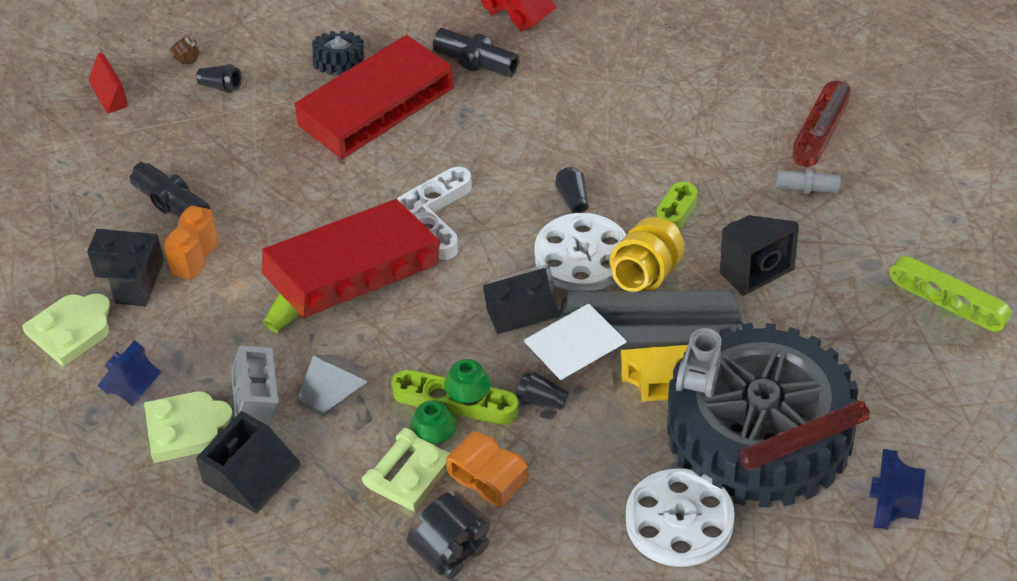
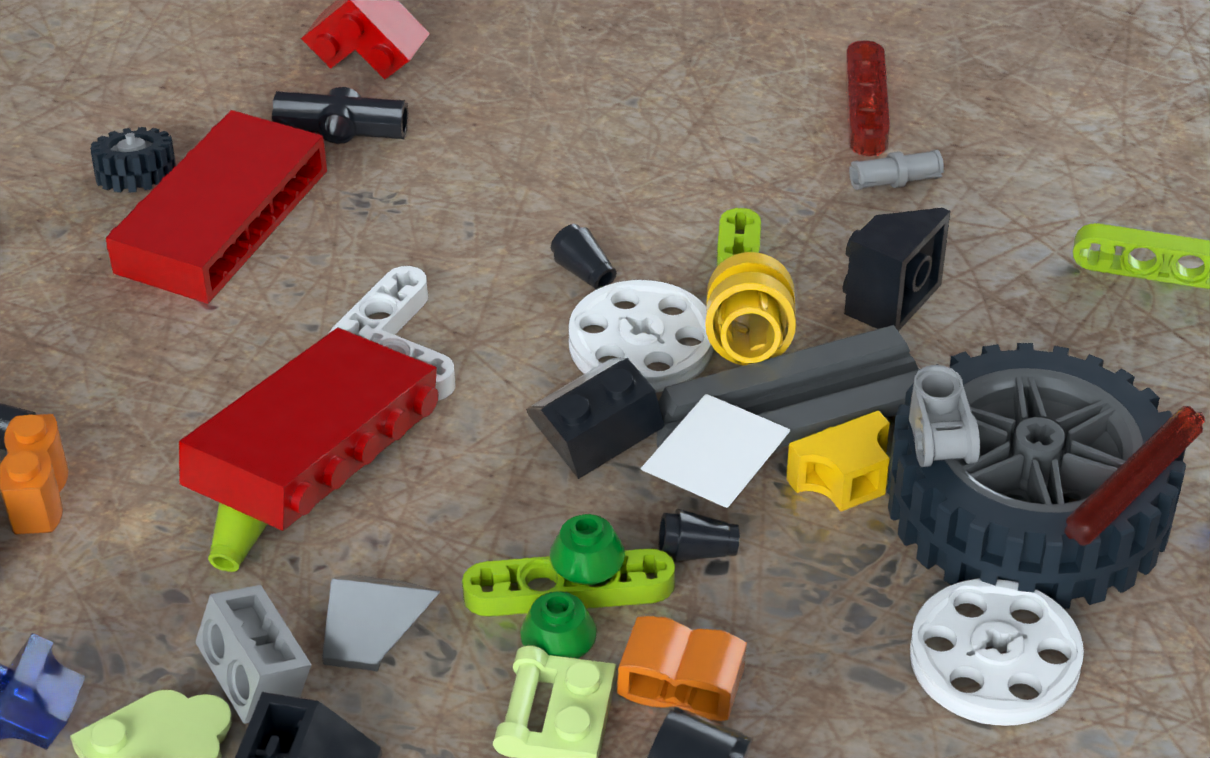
camera: 25 degrees left, 5 degrees down
dark grey piece [813,80,849,140] -> none

